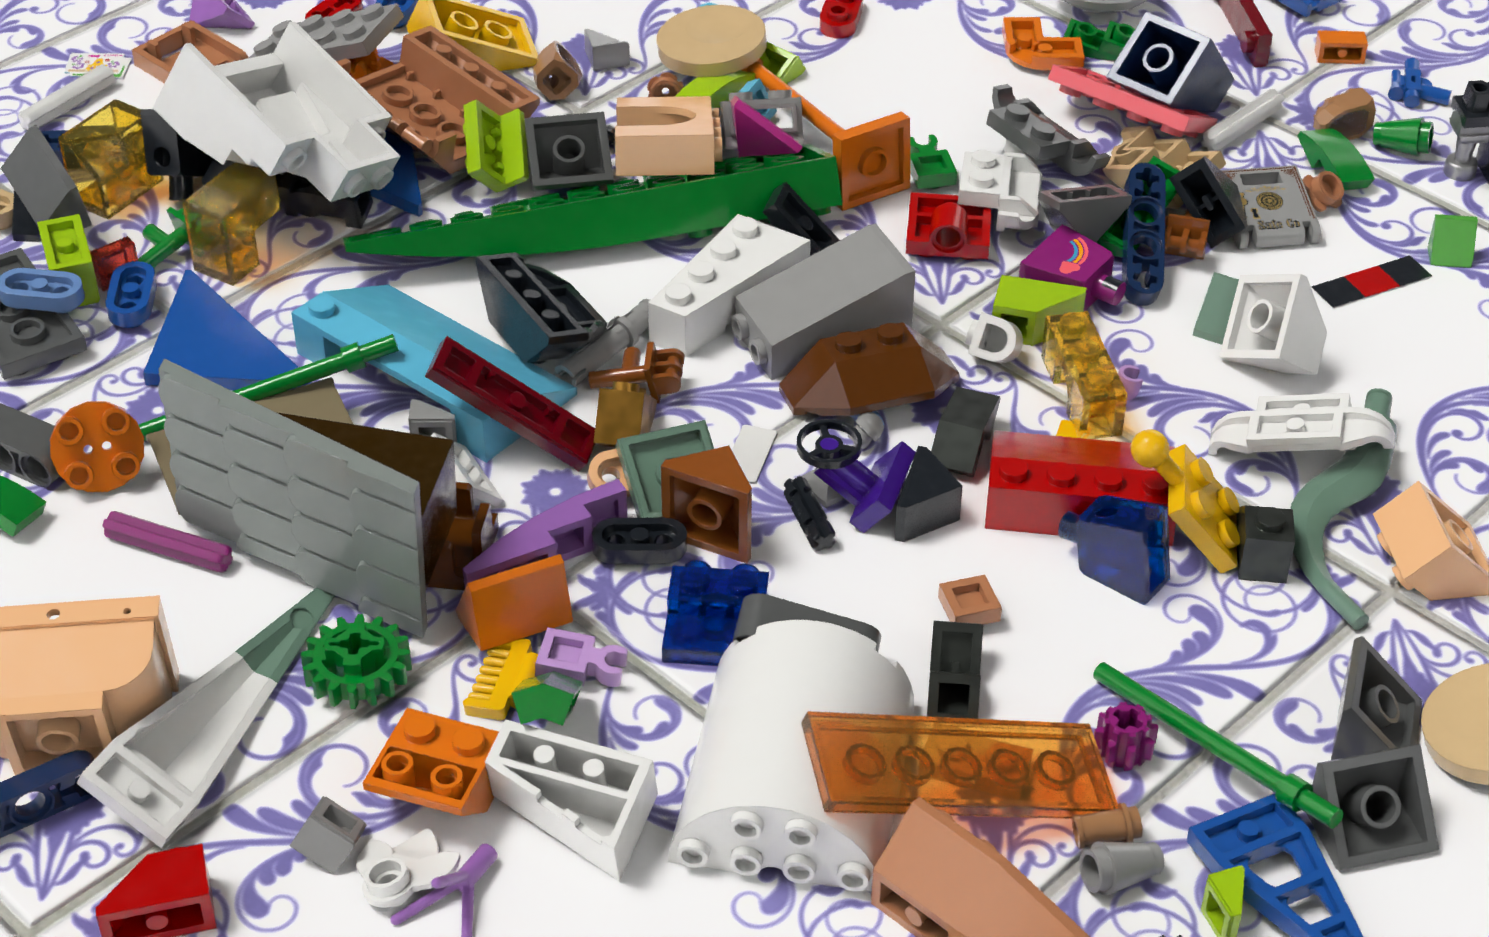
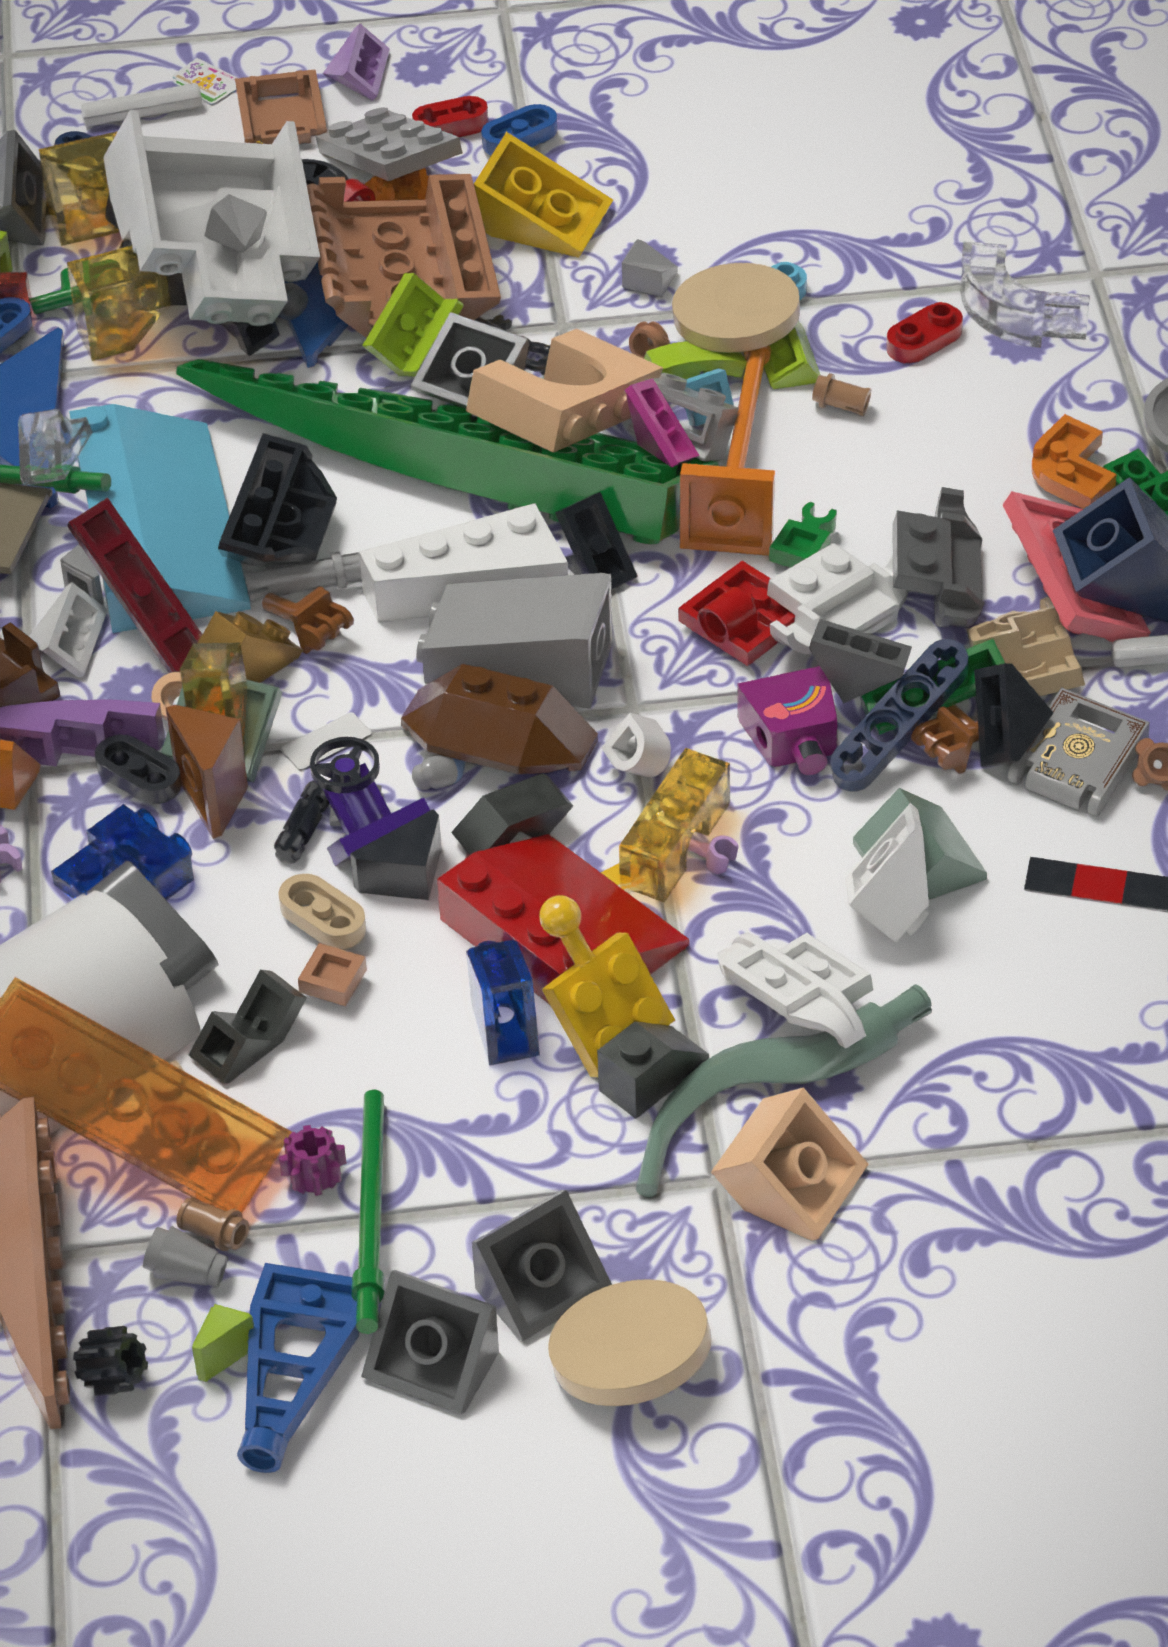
camera: 40 degrees right, 5 degrees up
medium nougat rock [533,41,582,100] -> none
lime slope [992,275,1087,346] -> none
none -> clear slope [18,409,93,486]
none -> clear yellow slope [180,642,247,750]
none -> light grey slope [204,194,267,253]
none -> tan plate [278,874,366,949]
none -> medium nougat pin [812,373,872,416]

